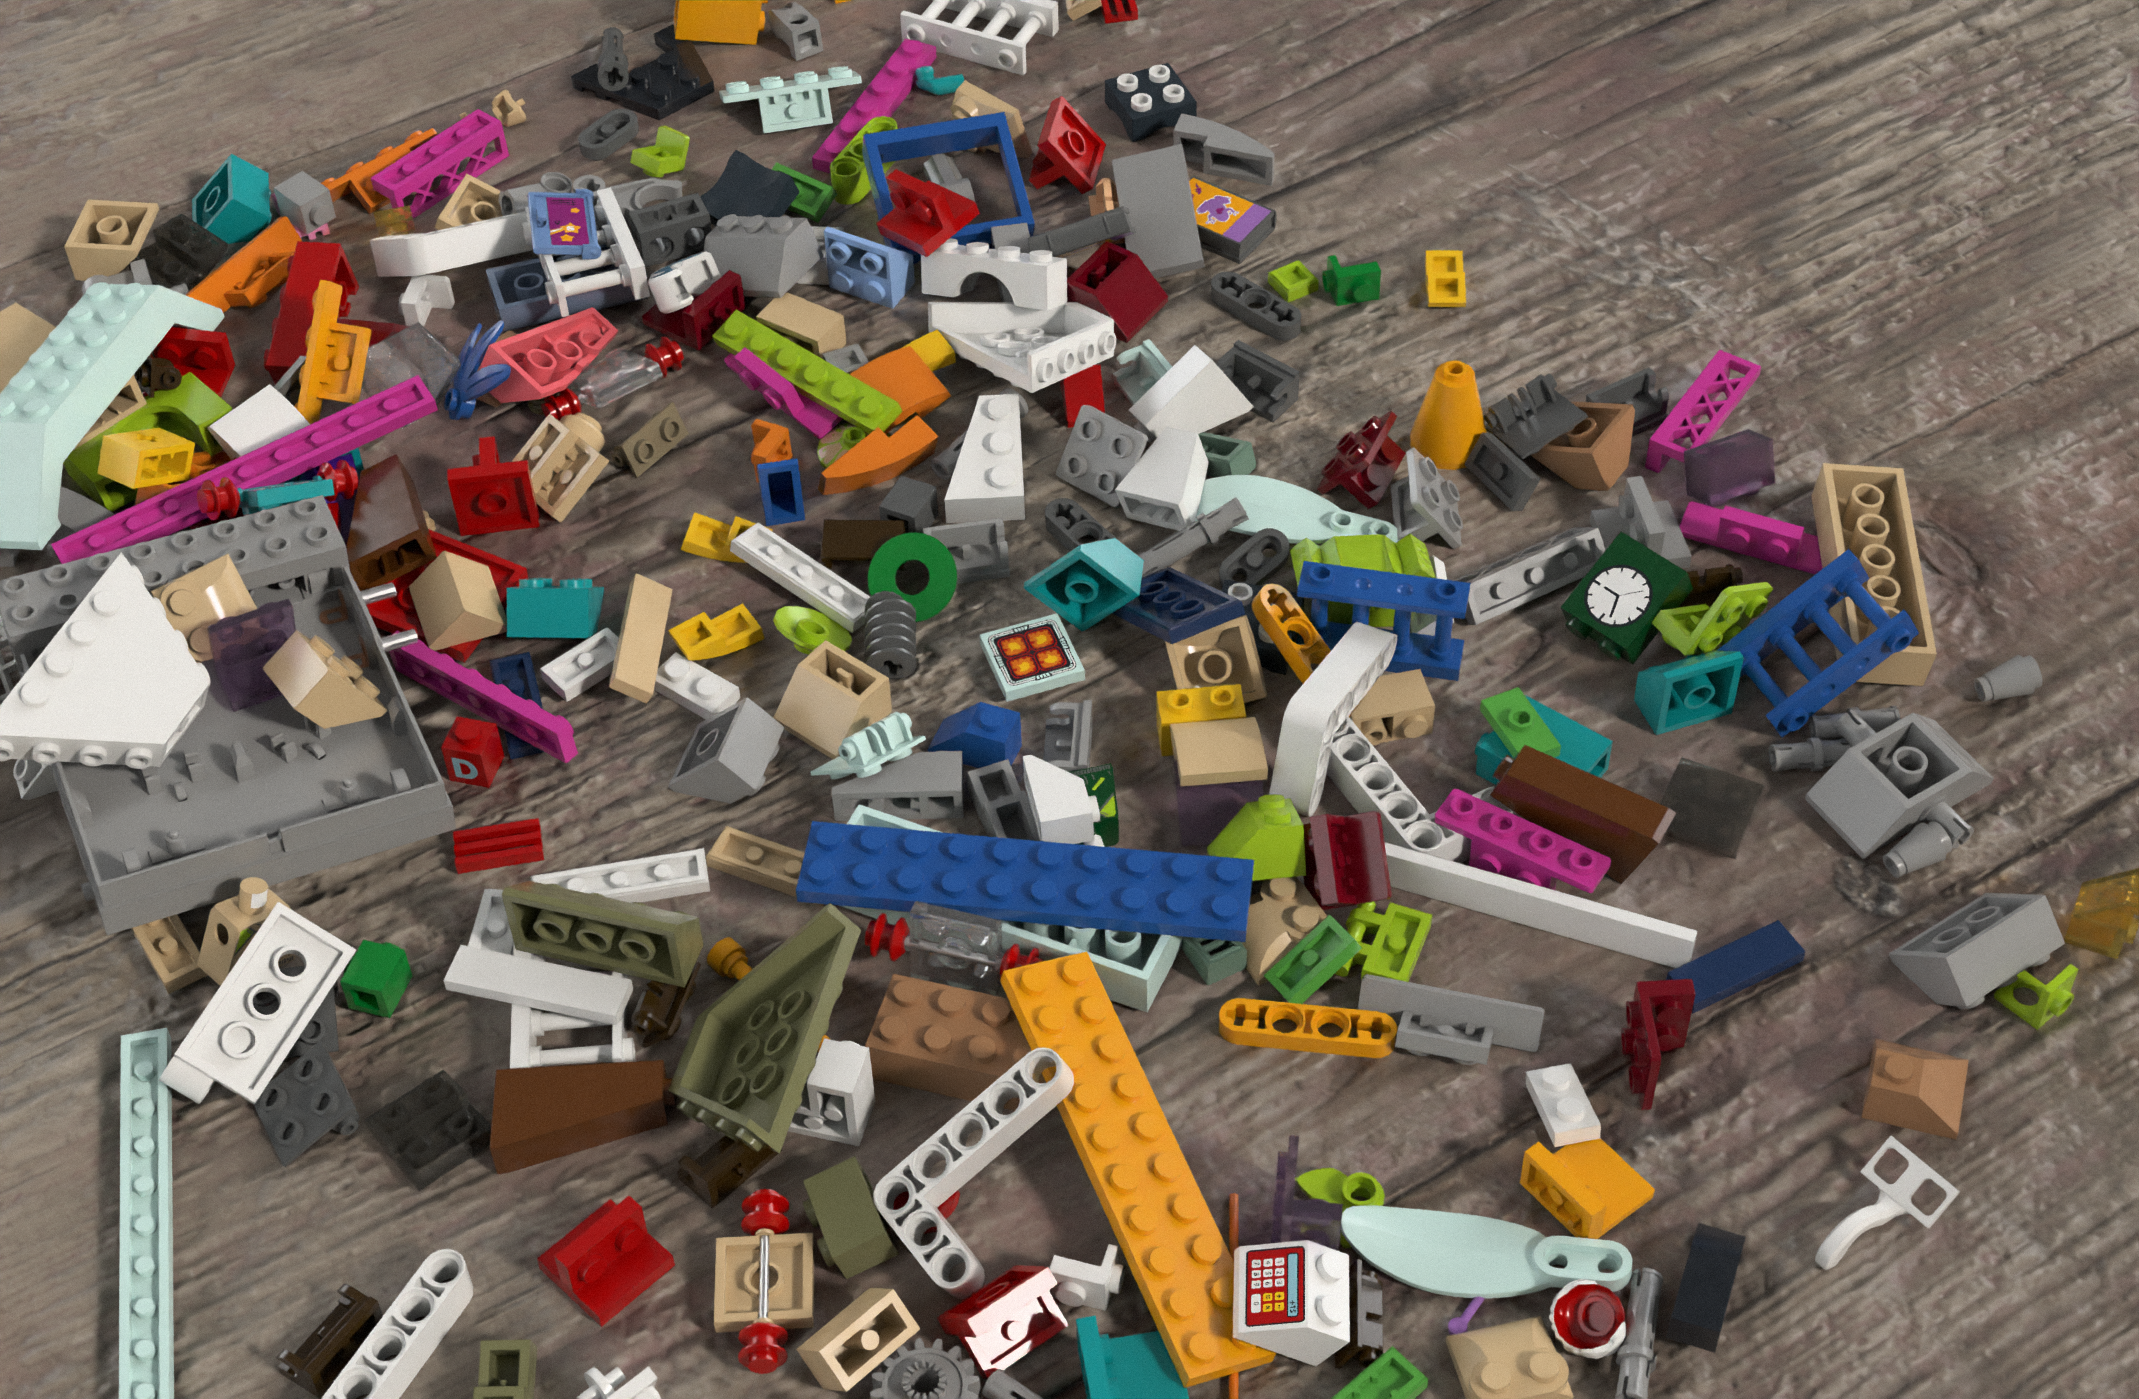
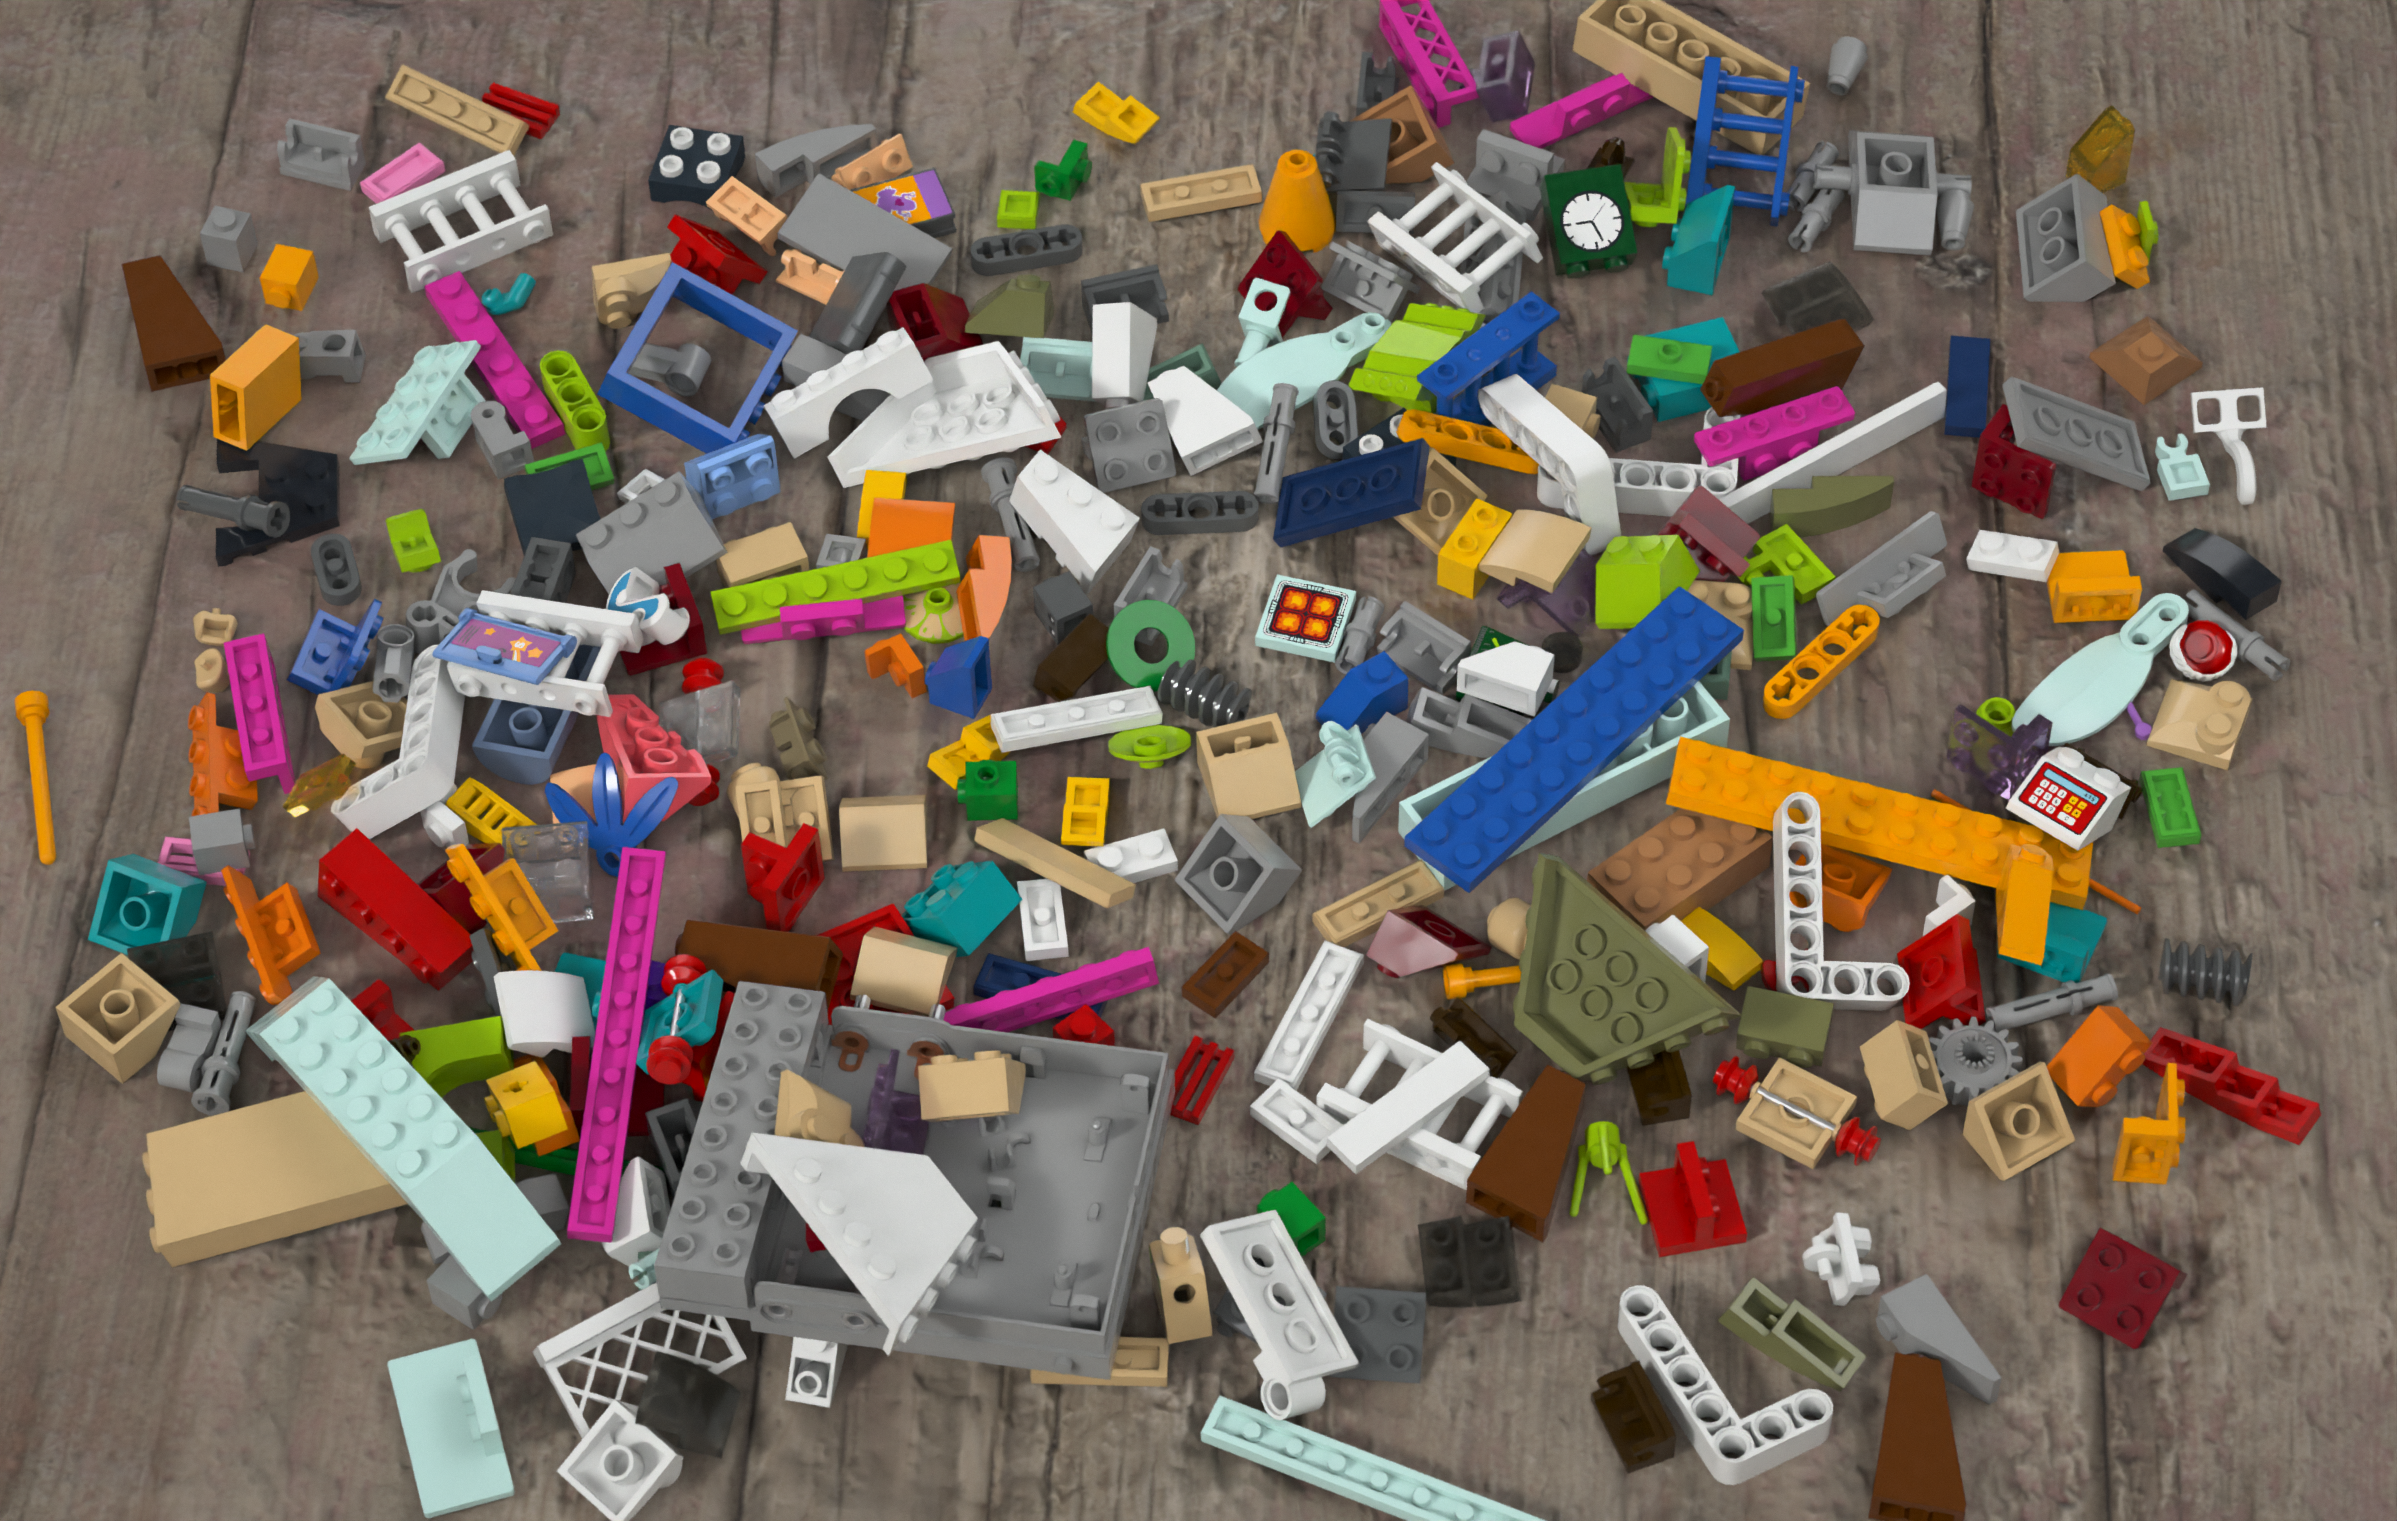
camera: 55 degrees left, 5 degrees up
olive slope [501,881,704,987] -> none
clear plate [865,901,1045,996] -> none
red bracket [876,169,980,257] -> none
teal slope [1023,538,1144,632] -> none
none -> light orange piece [14,691,56,865]
none -> blue bracket [287,598,384,695]
none -> yellow slope [445,777,541,859]
none -> light grey leg [471,401,534,479]
none -> light nougat hinge [706,176,789,256]
none -> light nougat hinge [831,133,913,190]
none -> tan slope [839,795,927,872]
none -> green brick [958,760,1018,821]
none -> olive slope [965,274,1054,339]
none -> tan plate [1140,164,1262,222]
none -> reddish brown plate [1181,931,1269,1019]
none -> light aqua bracket [1234,278,1291,367]
none -> light grey pin [1335,596,1385,674]
none -> slope [1366,905,1492,978]
none -> white fence [1367,162,1543,313]
none -> clear smoke tile [1542,632,1583,673]
none -> lime plant [1569,1121,1648,1225]
none -> dark grey hinge [1582,356,1653,453]
none -> yellow slope [1681,907,1763,991]
none -> olive slope [1769,476,1894,538]
none -> orange slope [1789,844,1893,932]
none -> light orange slope [1996,844,2053,965]
none -> light grey tile [2002,377,2151,492]
none -> light orange plate [2099,204,2150,289]
none -> light aqua plate [2155,434,2210,501]

